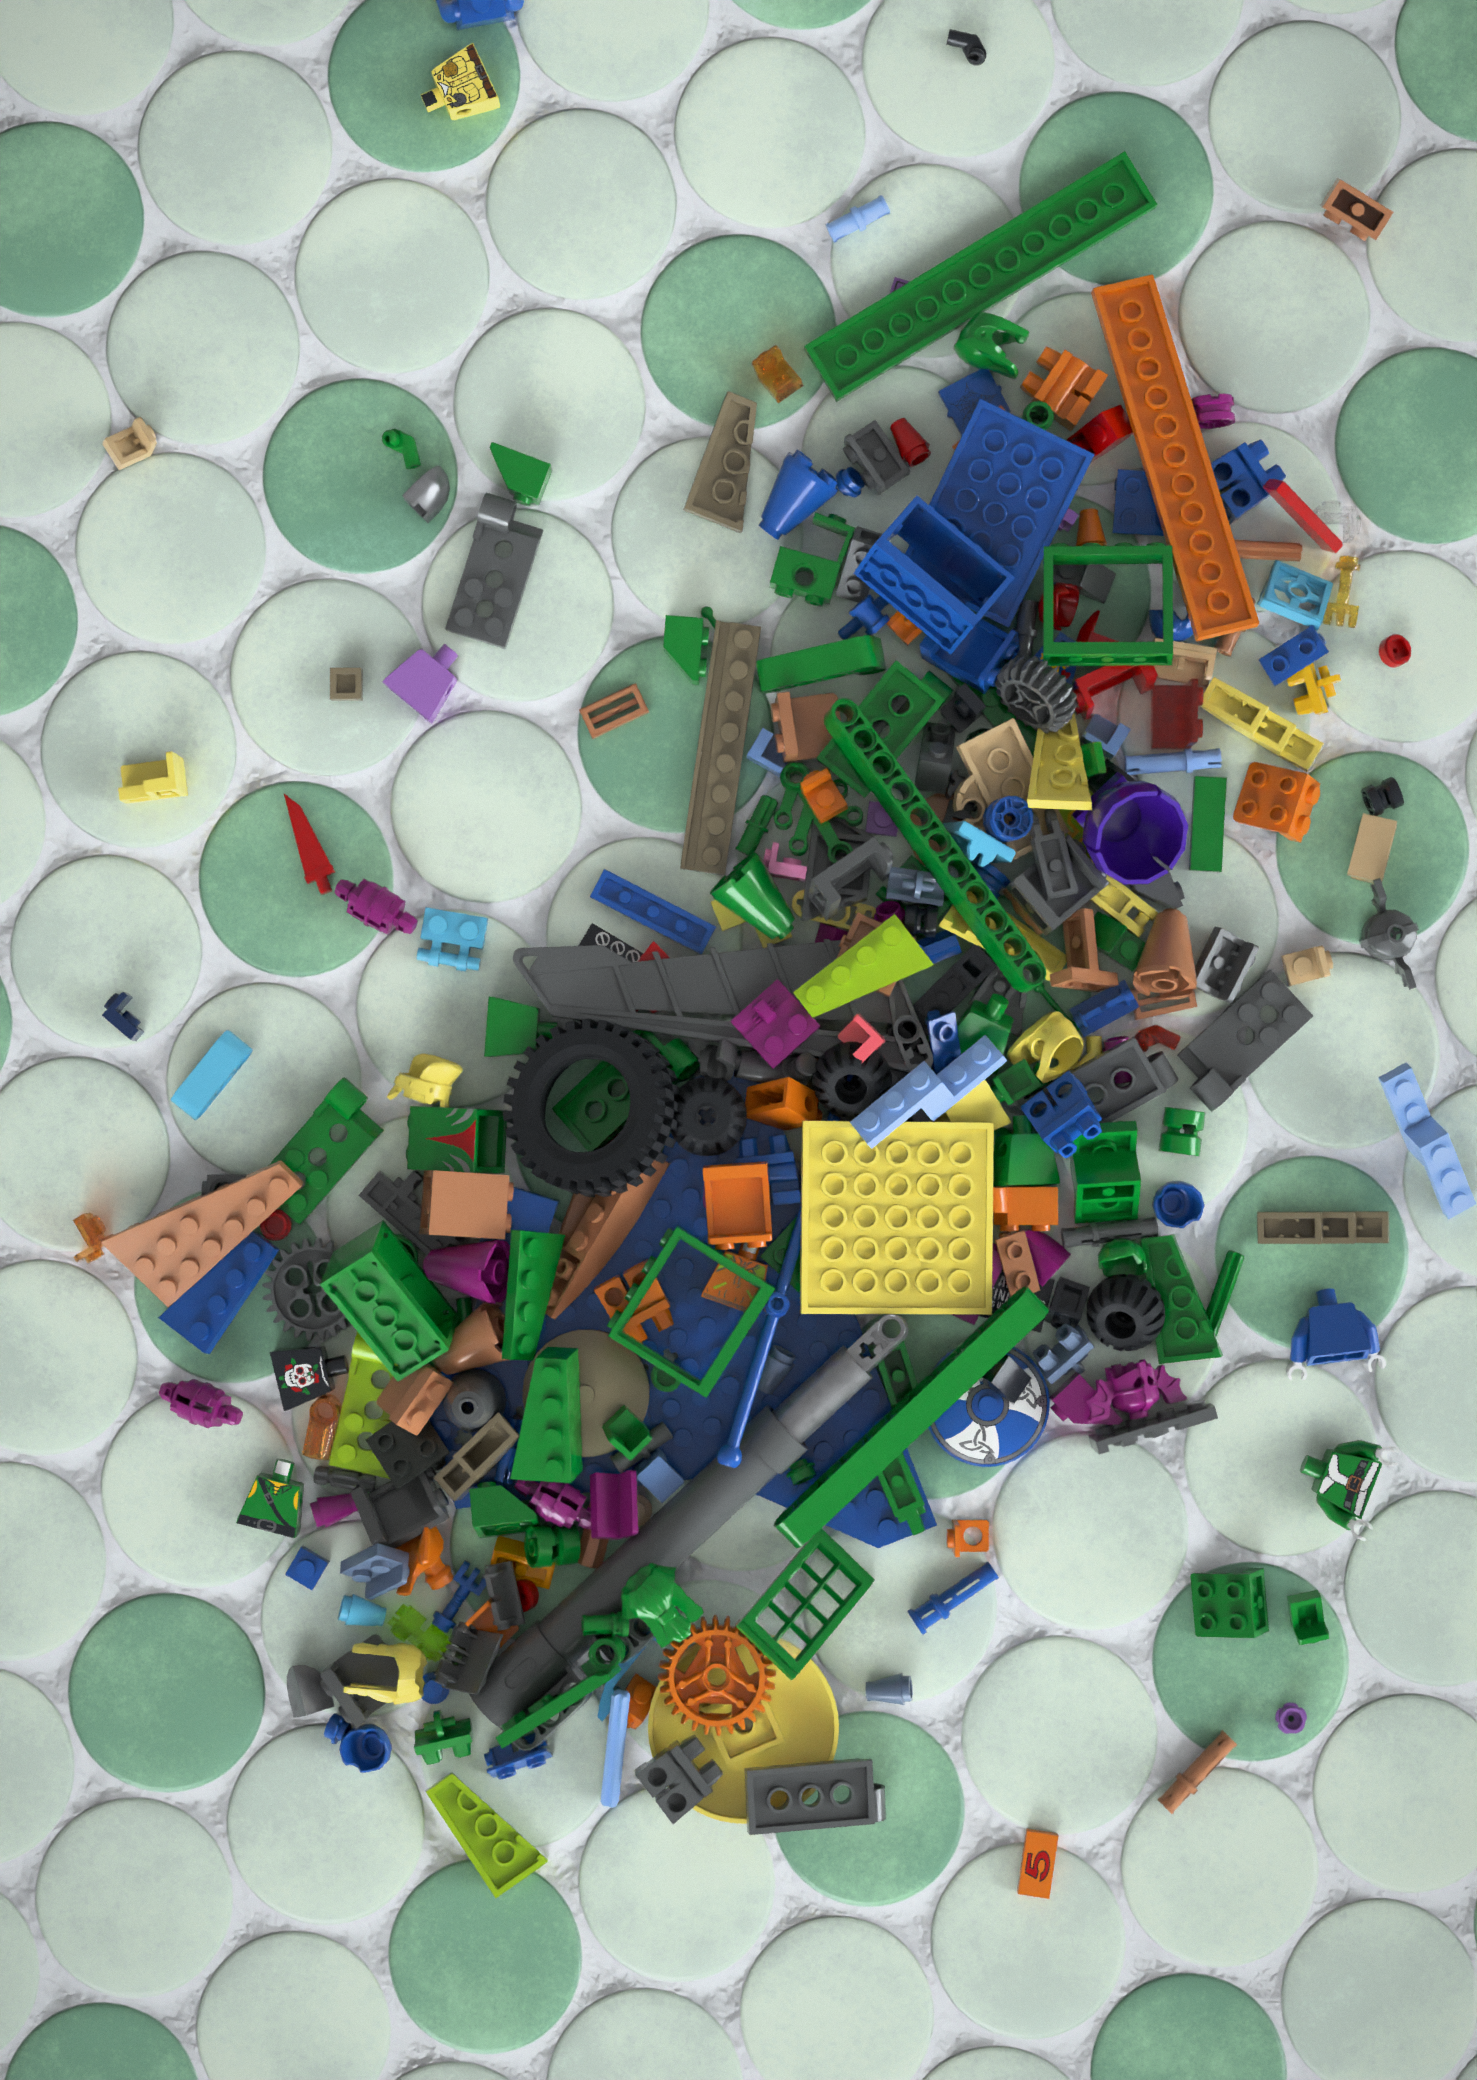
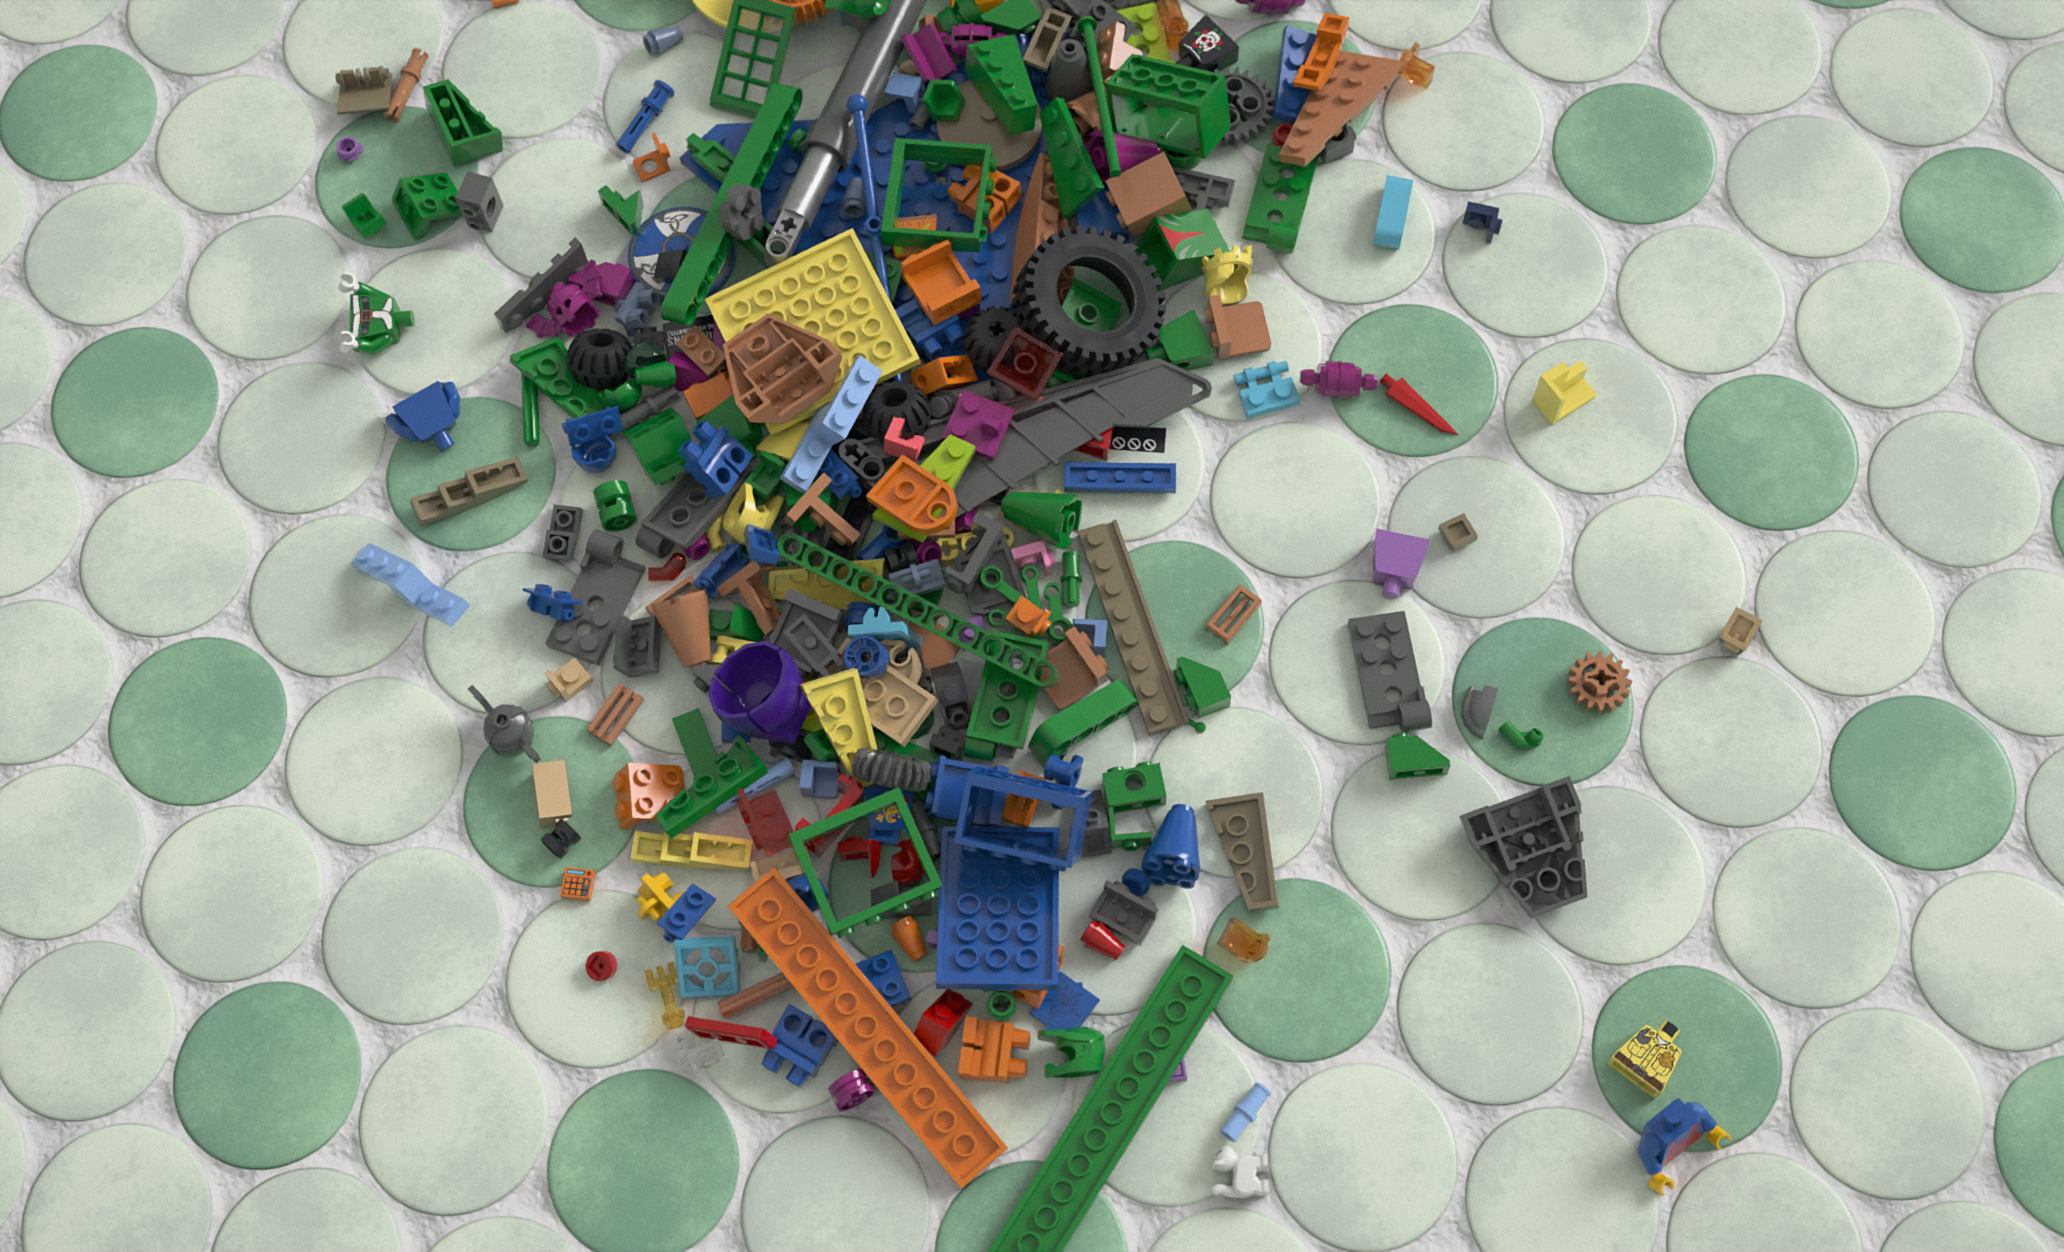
camera: 155 degrees right, 20 degrees down
none -> dark tan hinge [335,66,393,115]
none -> green wedge [423,79,503,166]
none -> dark grey brick [455,171,504,232]
none -> blue hinge [523,584,583,622]
none -> dark grey slope [543,504,583,561]
none -> orange tile [560,867,596,901]
none -> blue hinge [562,406,623,447]
none -> nougat tile [587,683,644,746]
none -> green slope [598,185,643,237]
none -> clear green hair [623,341,668,379]
none -> green cone [634,361,676,388]
none -> green wing [655,735,769,839]
none -> dark grey plate [720,184,764,240]
none -> nougat wedge [723,314,842,424]
none -> blue plate [743,524,780,565]
none -> nougat bracket [783,473,860,548]
none -> orange plate [866,454,958,534]
none -> clear red slope [987,327,1063,401]
none -> green bar [1077,16,1121,177]
none -> nougat bracket [1204,294,1271,359]
none -> white animal [1211,1146,1269,1198]
none -> orange slope [1293,13,1350,91]
none -> dark grey wedge [1459,776,1587,918]
none -> nougat gear [1567,651,1632,714]

